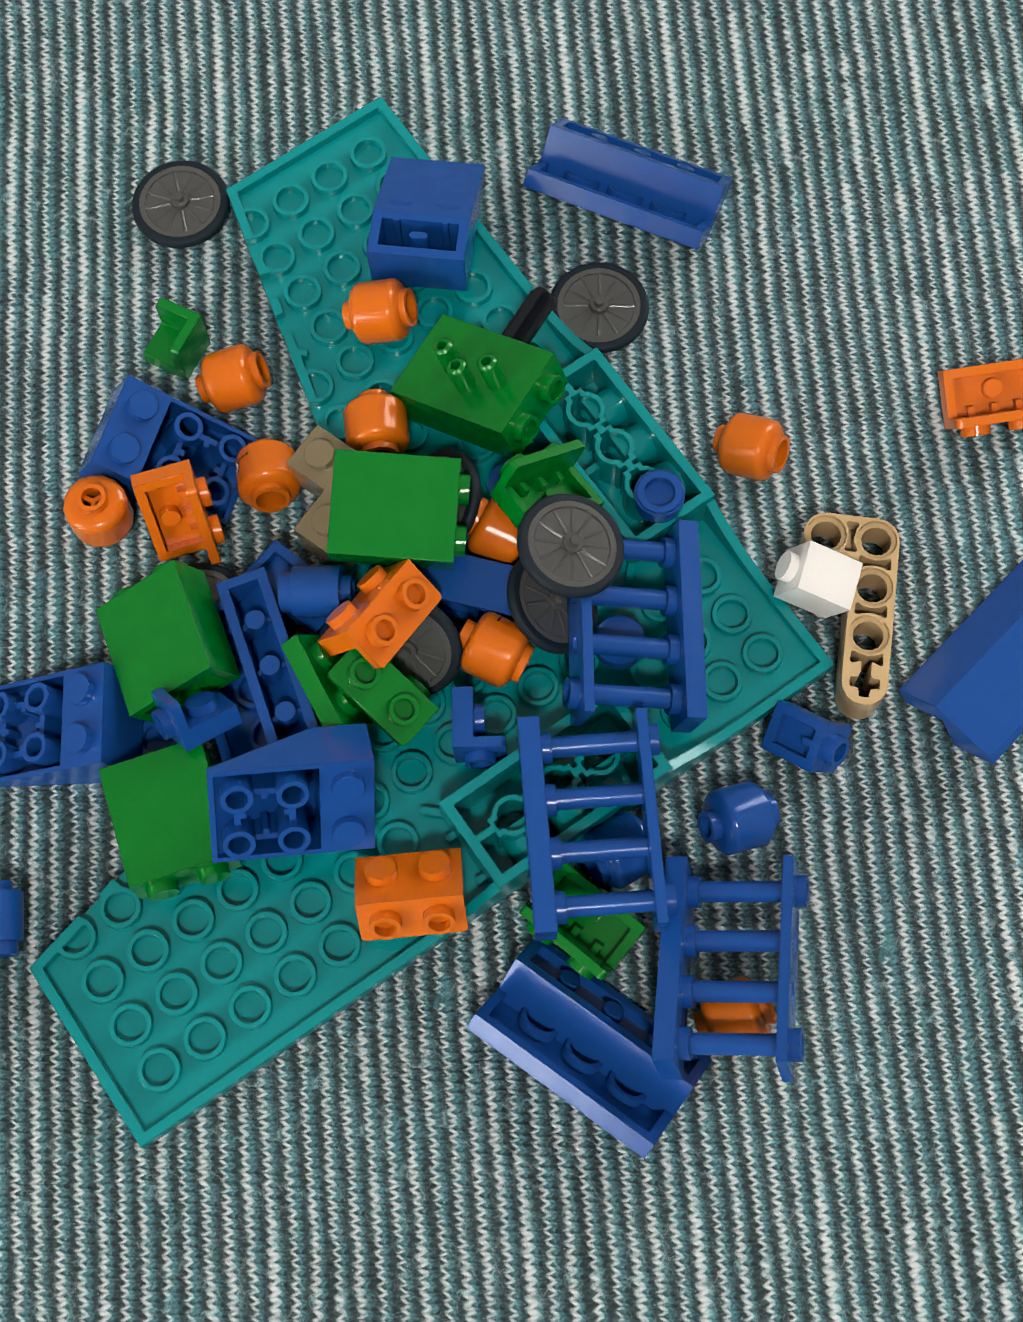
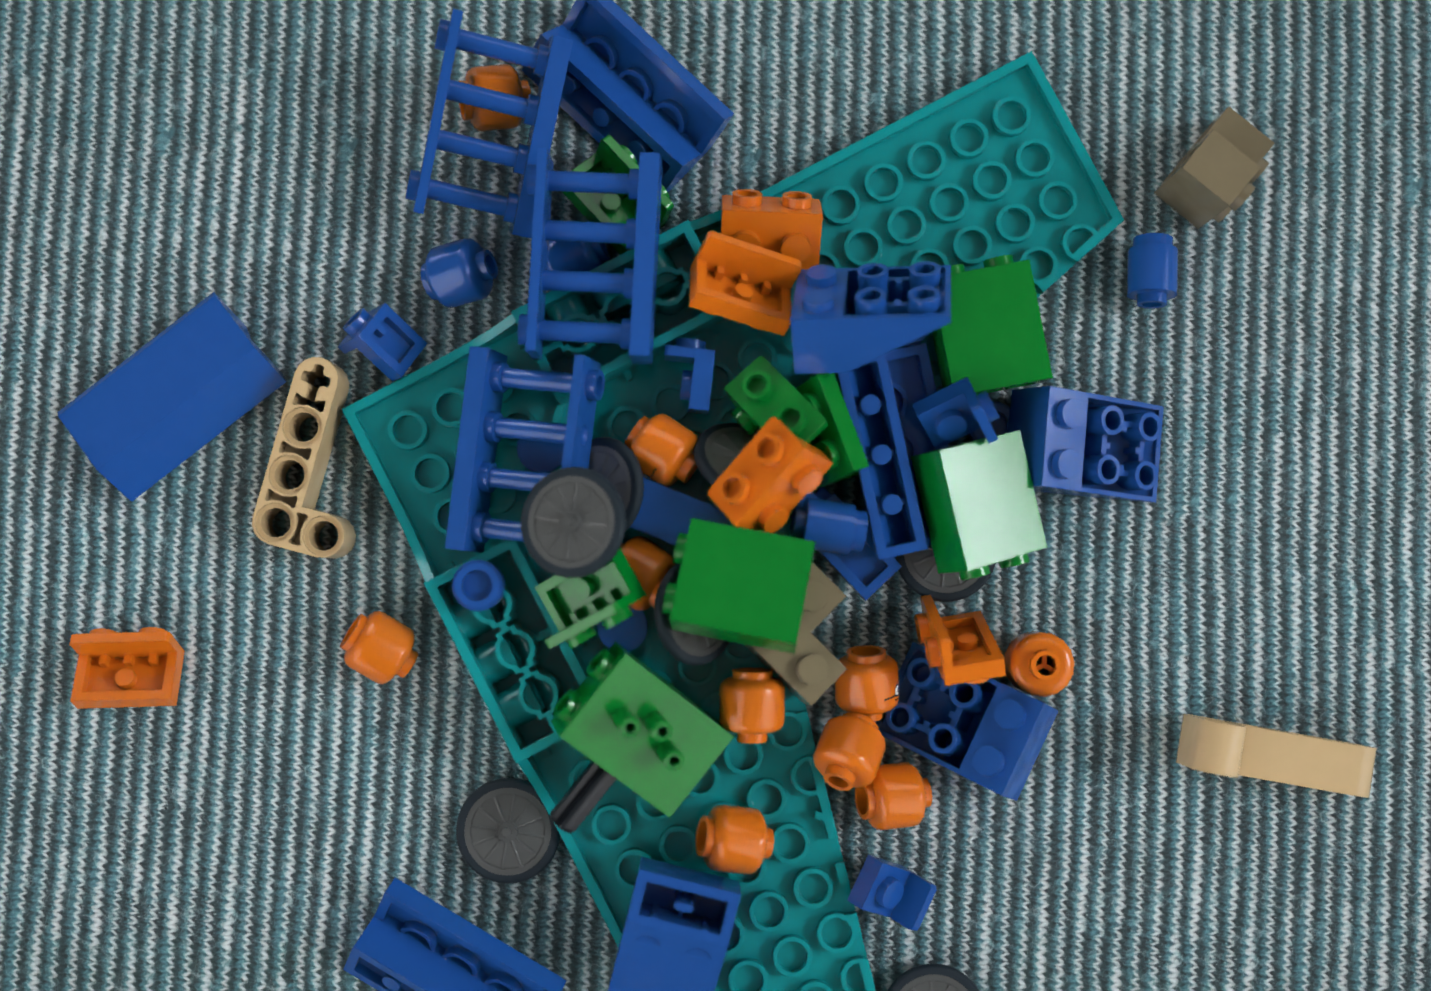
camera: 175 degrees left, 15 degrees up
green panel [143,297,211,381] -> none
white brick [773,541,863,618] -> none
none -> orange bracket [689,231,801,336]
none -> orange head [813,712,886,791]
none -> blue bracket [847,854,937,931]

